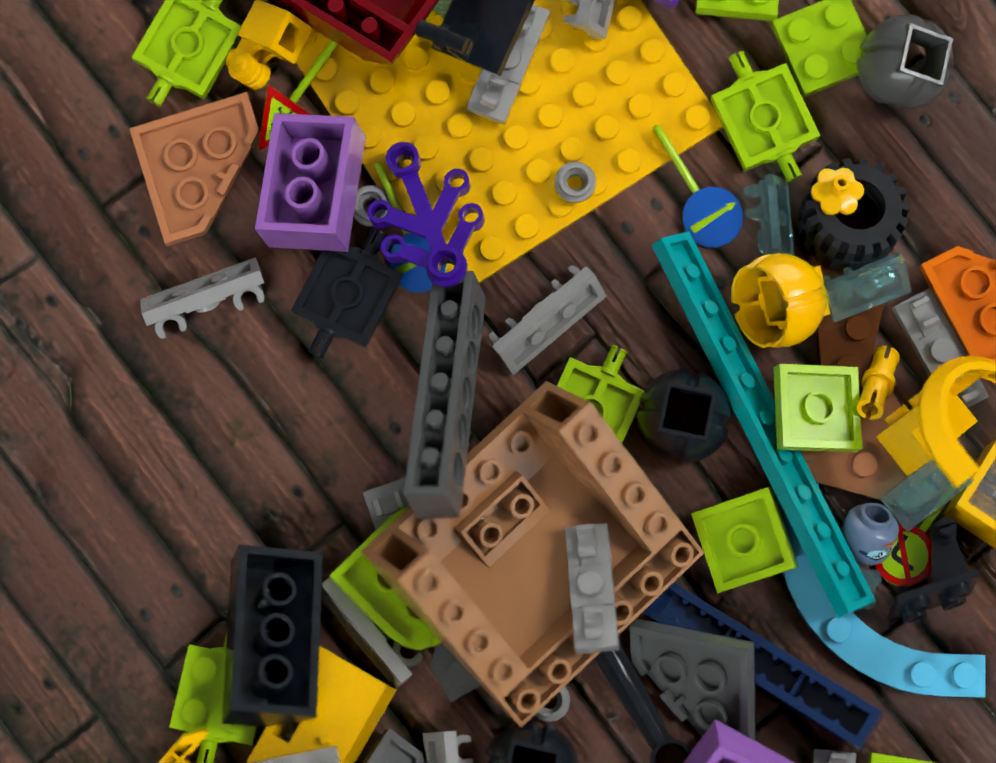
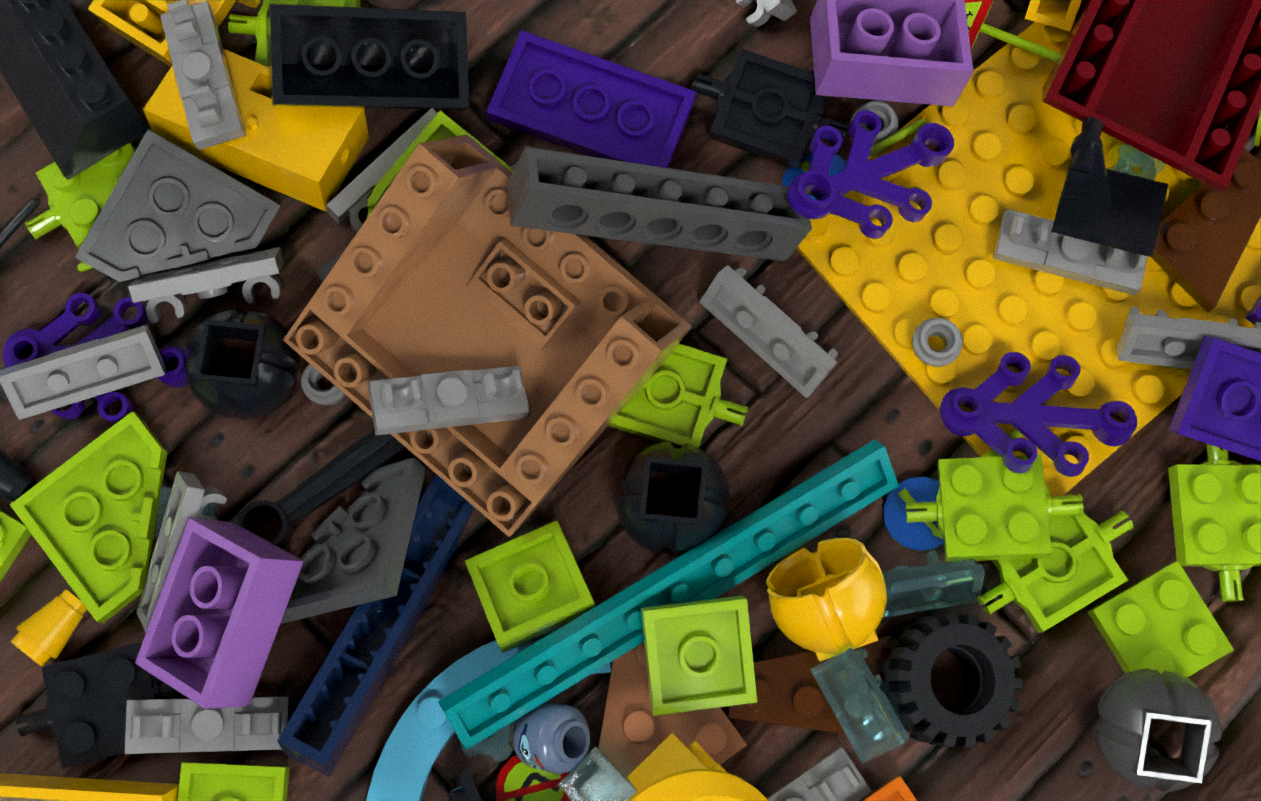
camera: 85 degrees right, 5 degrees down
yellow plant [811,168,864,216] -> none
yellow pin [857,346,900,420] -> none
none -> dark purple plate [486,30,697,168]
none -> lime plate [905,454,1083,562]
none -> dark purple plant [940,352,1137,477]

